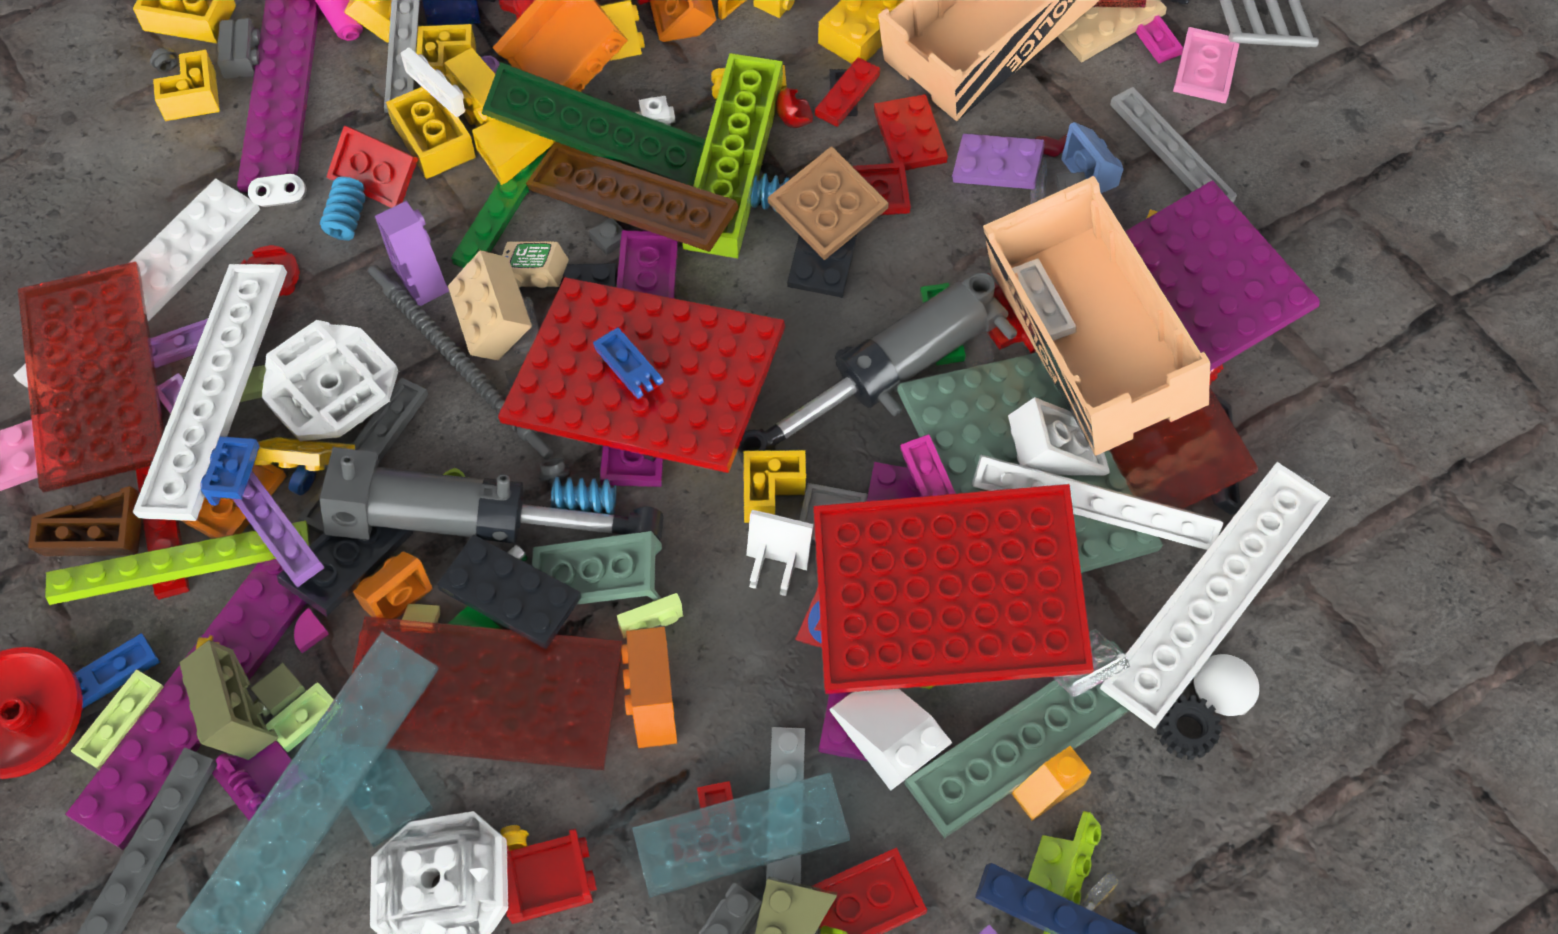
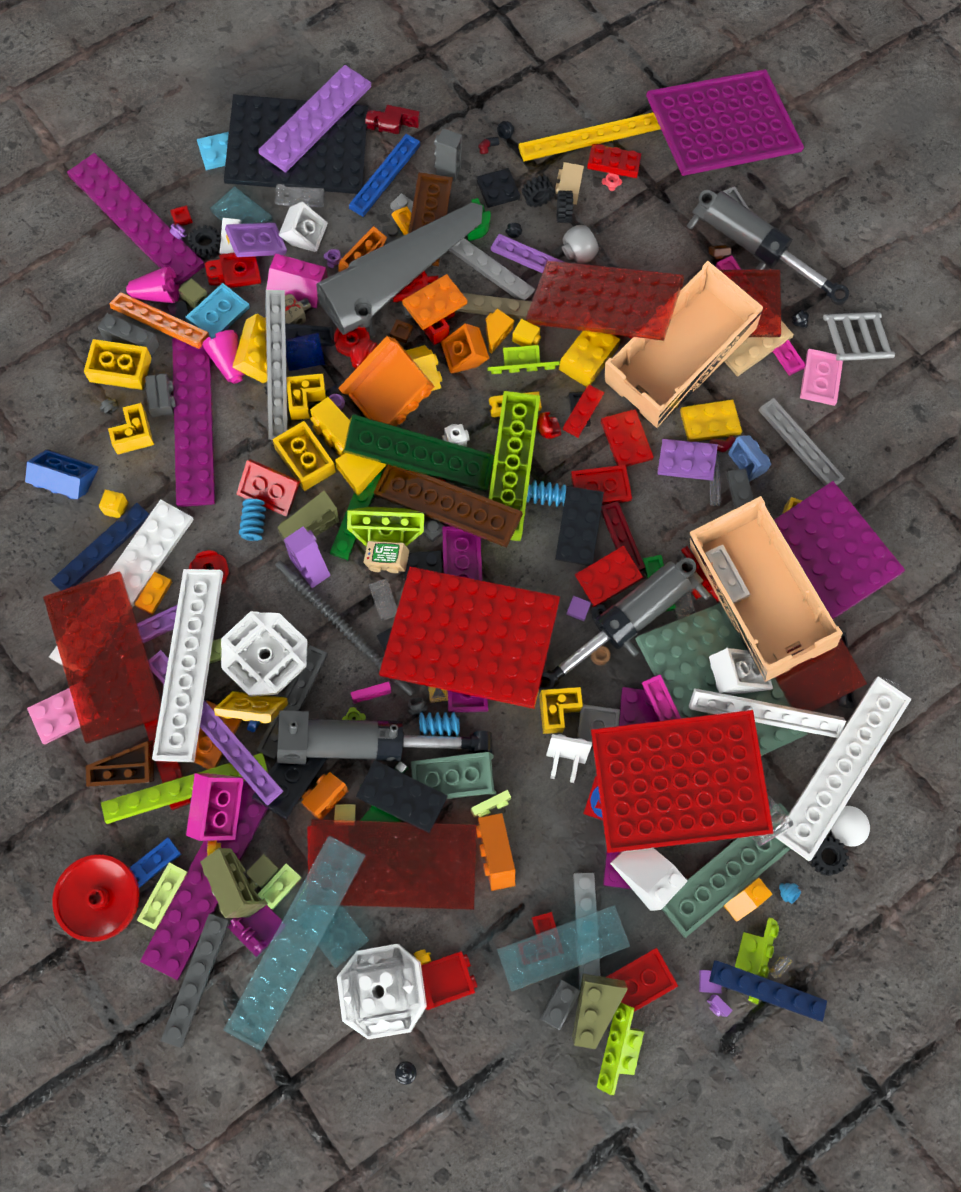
camera: 10 degrees left, 10 degrees up
blue bracket [201,436,260,505] -> none
white plate [248,174,307,207] -> none
dark pink tile [294,608,329,653] -> none
white plate [401,48,465,117] -> none
tan brick [448,250,532,361] -> none
blue hinge [593,327,664,399] -> none
medium nougat plate [768,146,889,260] -> none
none -> blue slope [25,450,98,499]
none -> dark blue plate [50,503,150,595]
none -> yellow brick [99,489,129,518]
none -> light orange plate [135,572,173,615]
none -> dark pink slope [186,773,244,841]
none -> olive wedge [277,491,339,540]
none -> lime wedge [347,507,424,547]
none -> dark pink tile [350,682,391,704]
none -> clear tile [428,686,448,703]
none -> lime bracket [487,345,560,375]
none -> medium lavender tile [566,596,591,621]
none -> red plate [575,546,644,607]
none -> medium nougat tile [591,645,611,665]
none -> dark red plate [601,501,645,571]
none -> yellow plate [680,400,742,442]
none -> medium lavender tile [699,970,722,993]
none -> dark azure plate [779,883,801,904]

